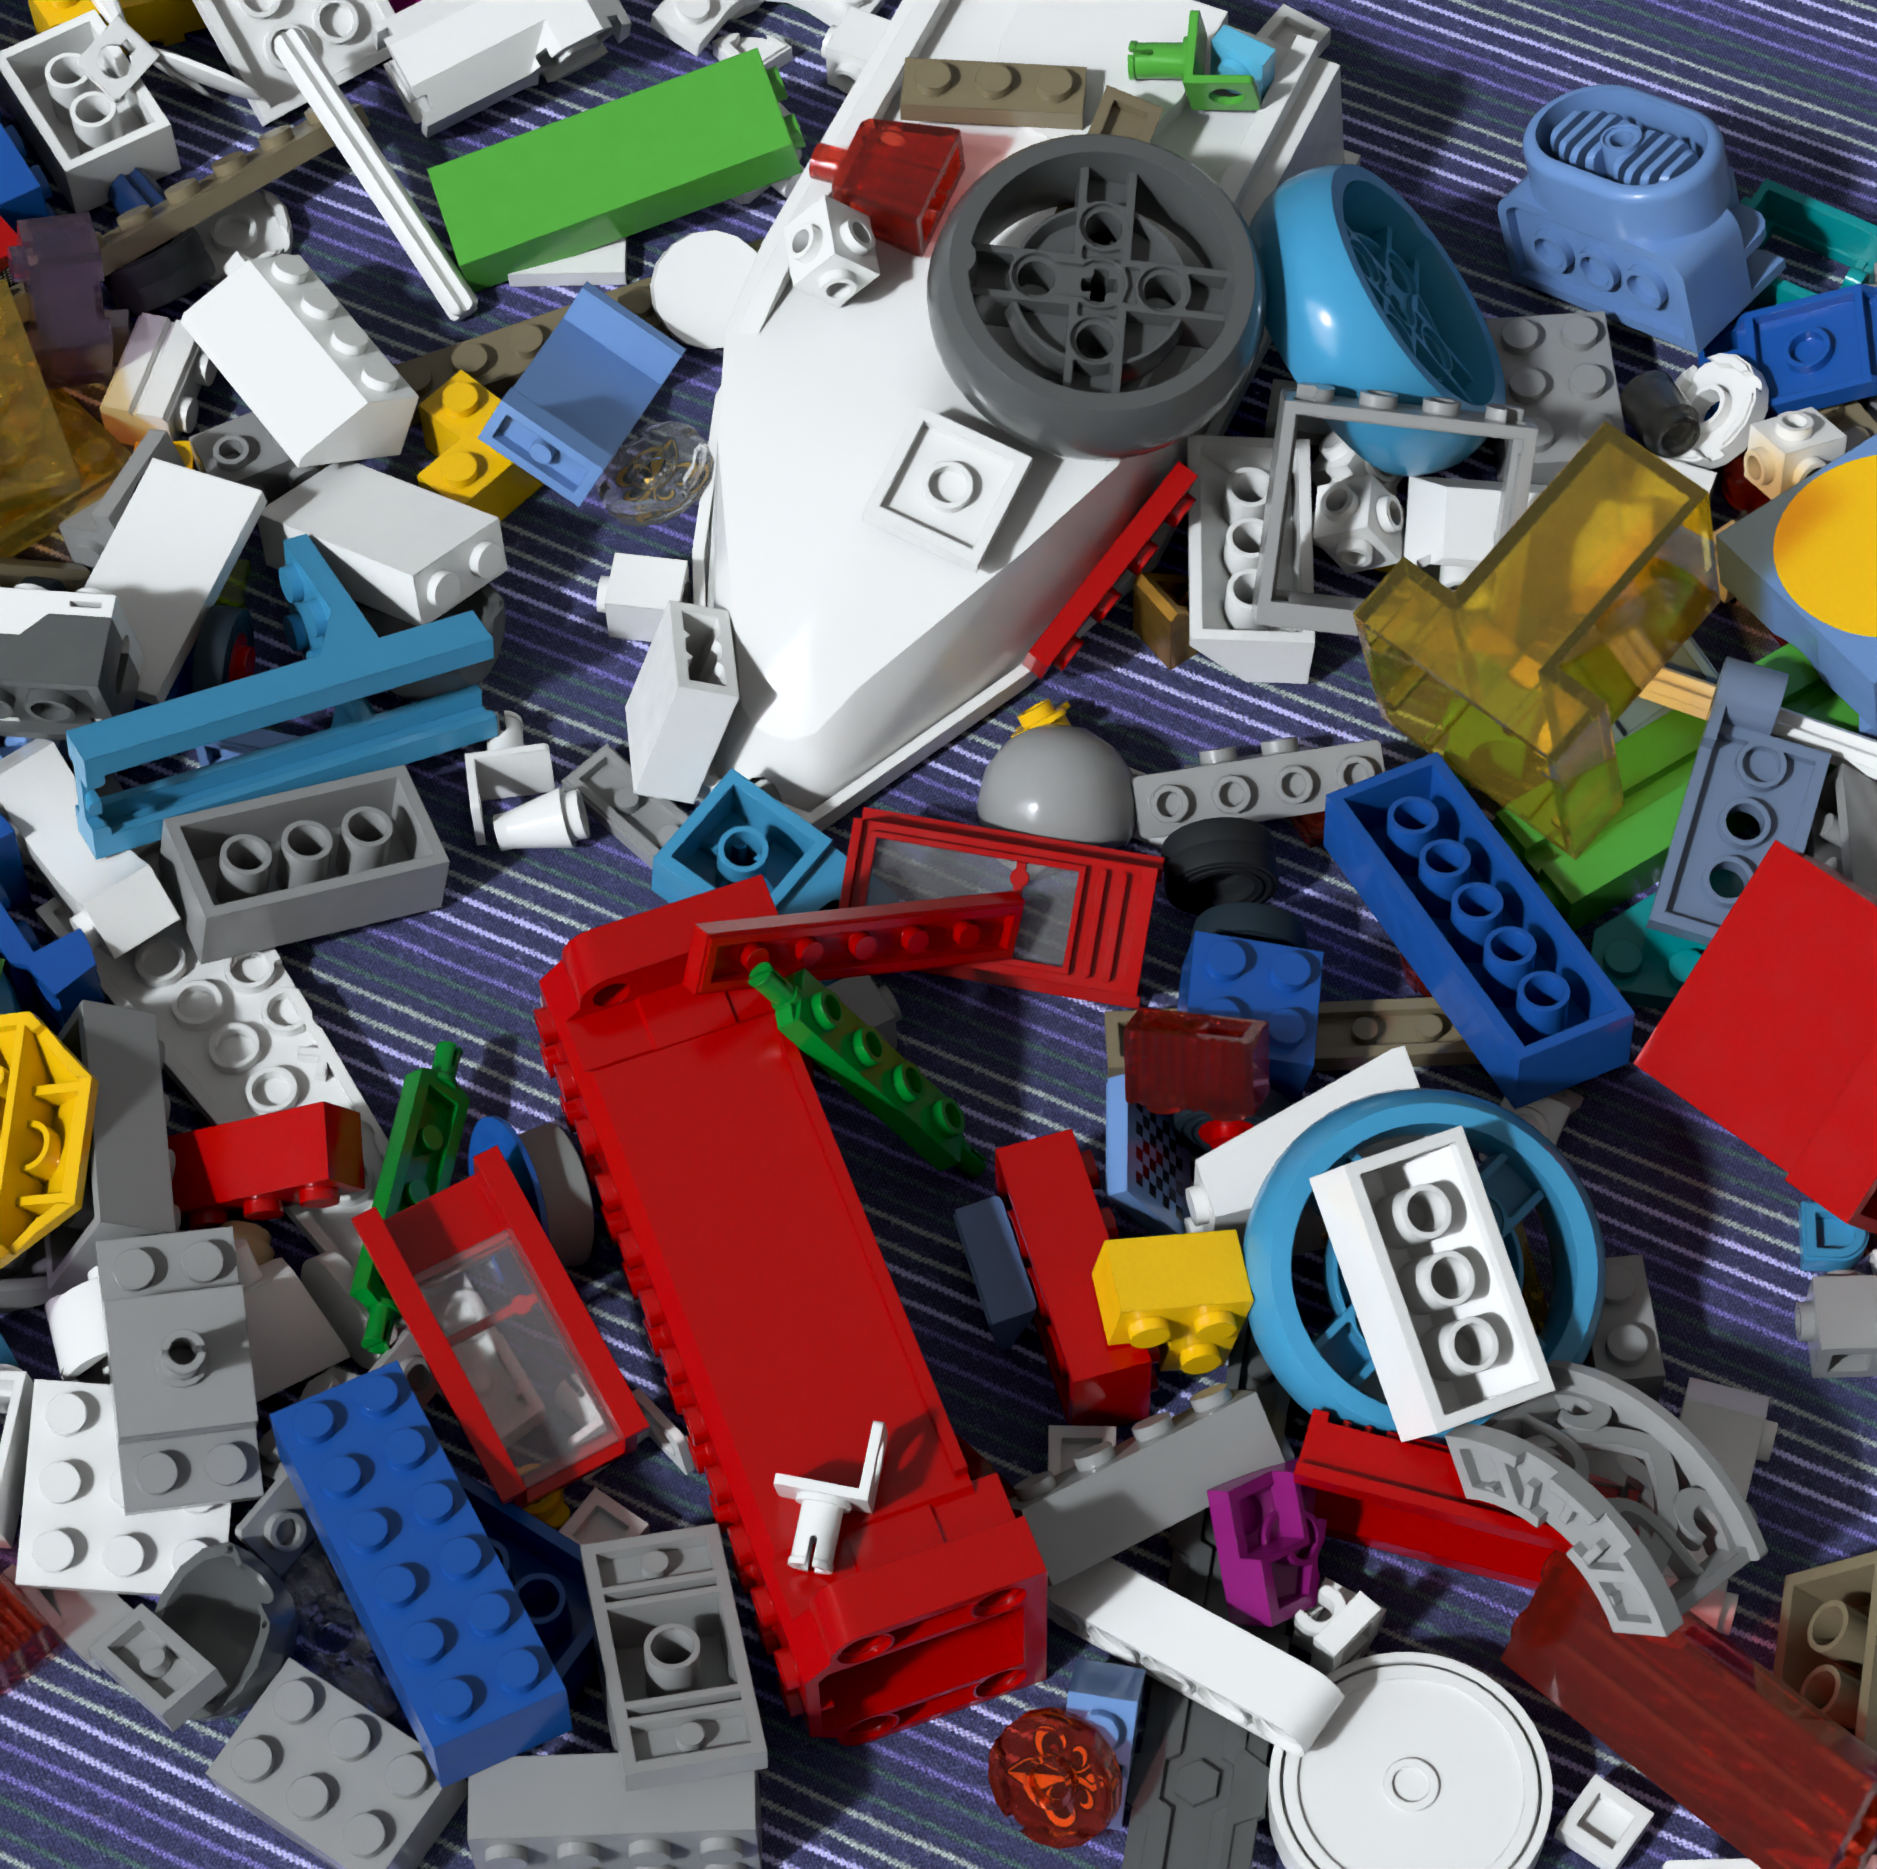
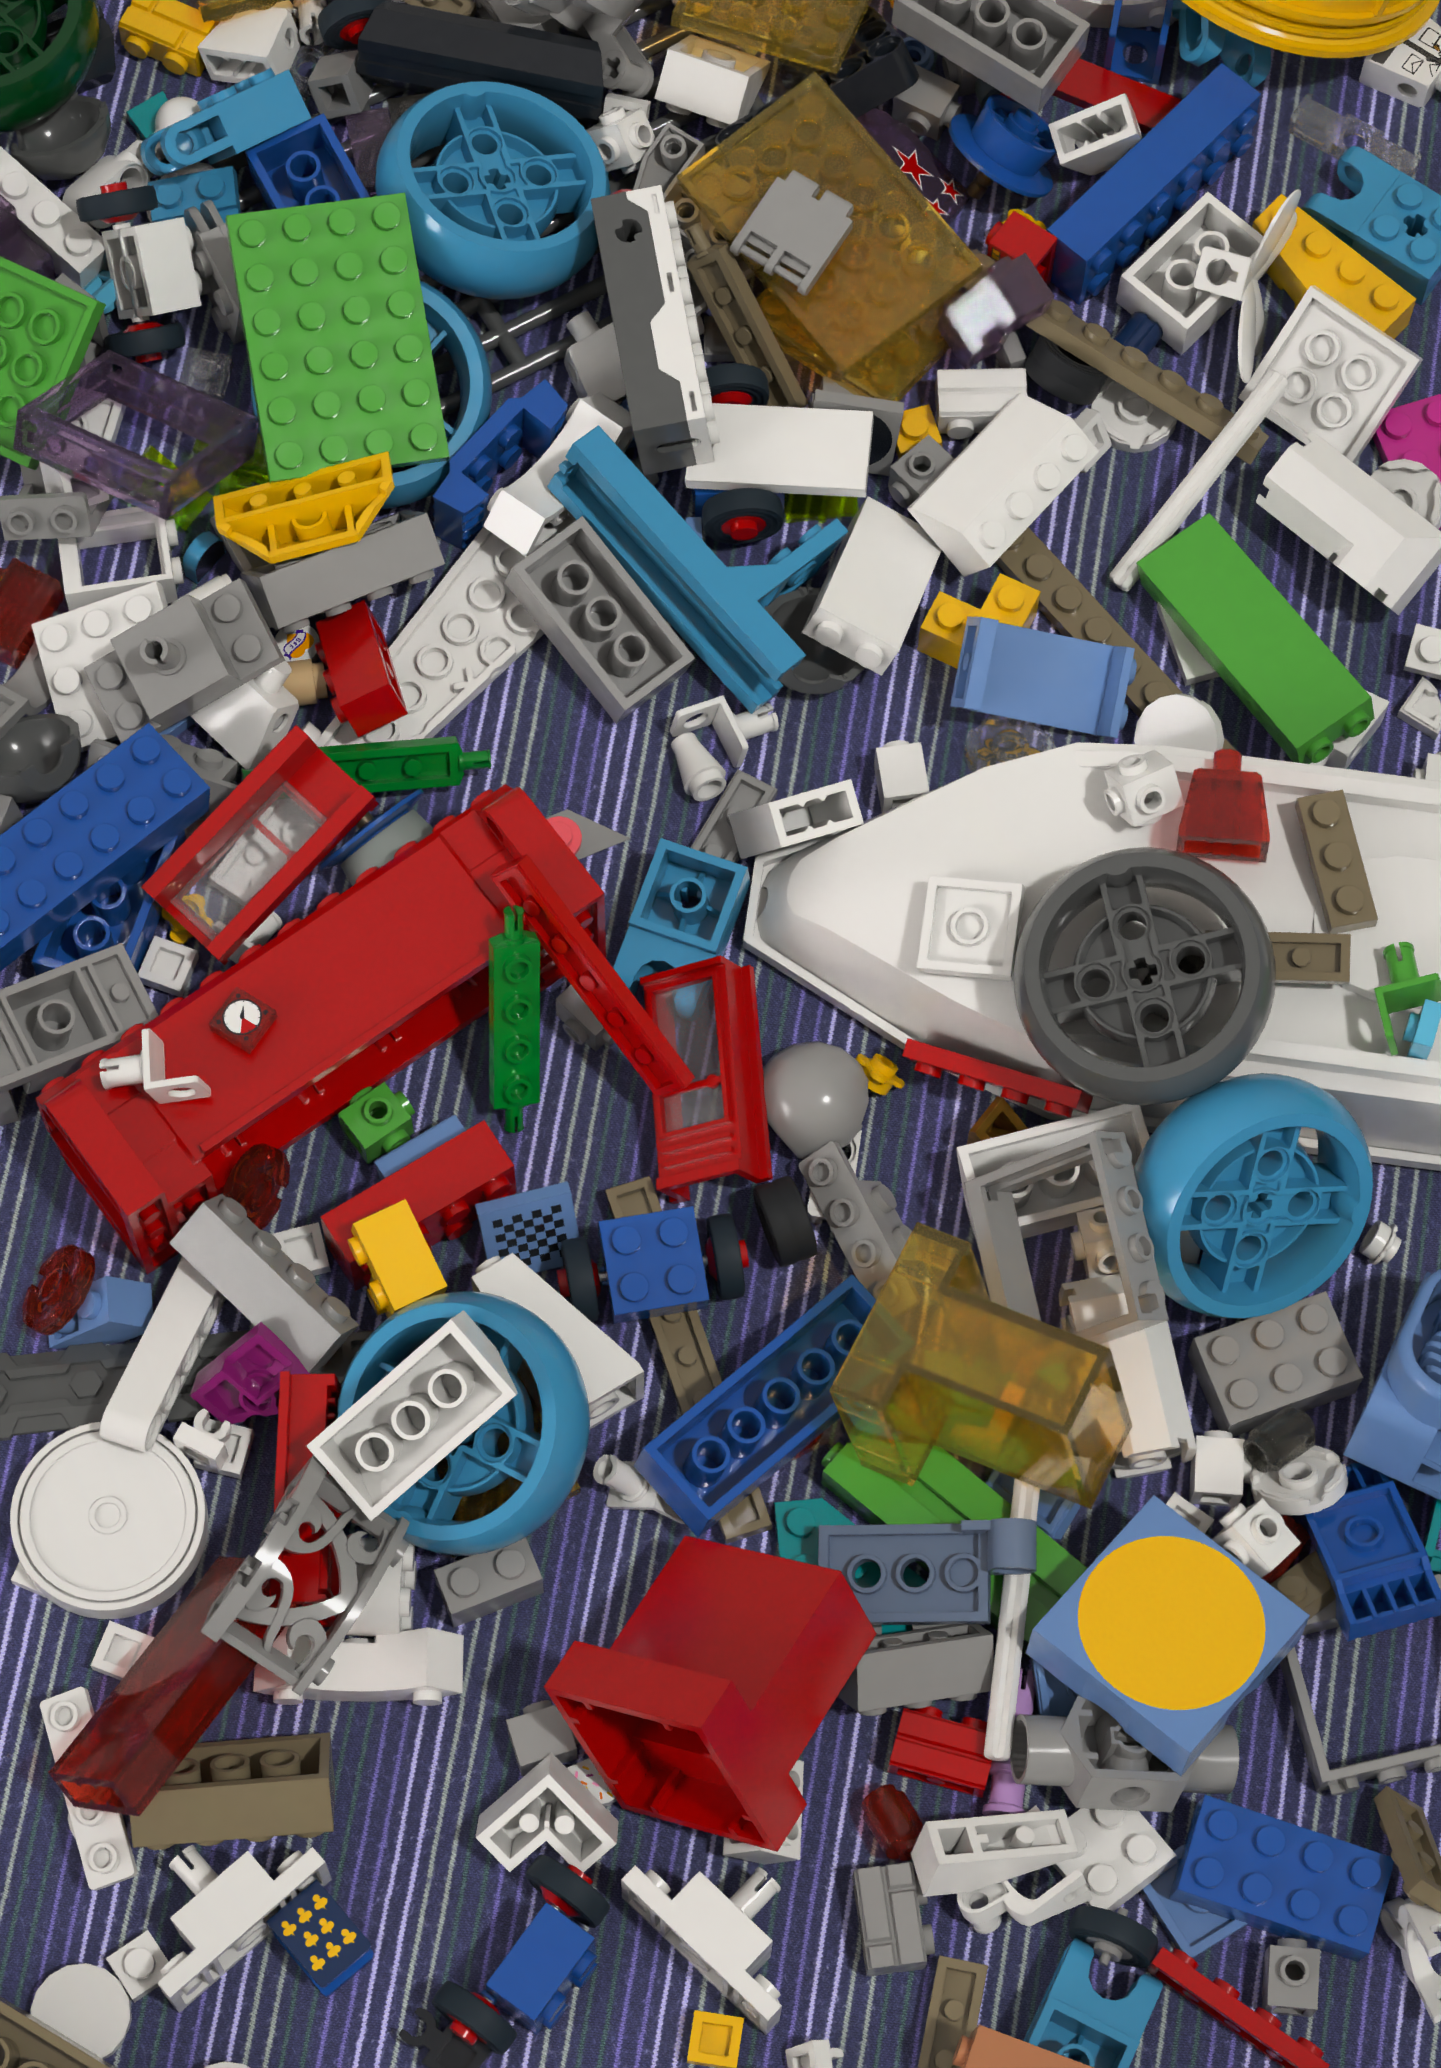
camera: 70 degrees right, 10 degrees up
clear red brick [1124,1007,1270,1122] -> none
none -> tile [209,986,277,1054]
none -> bright green brick [338,1082,415,1164]

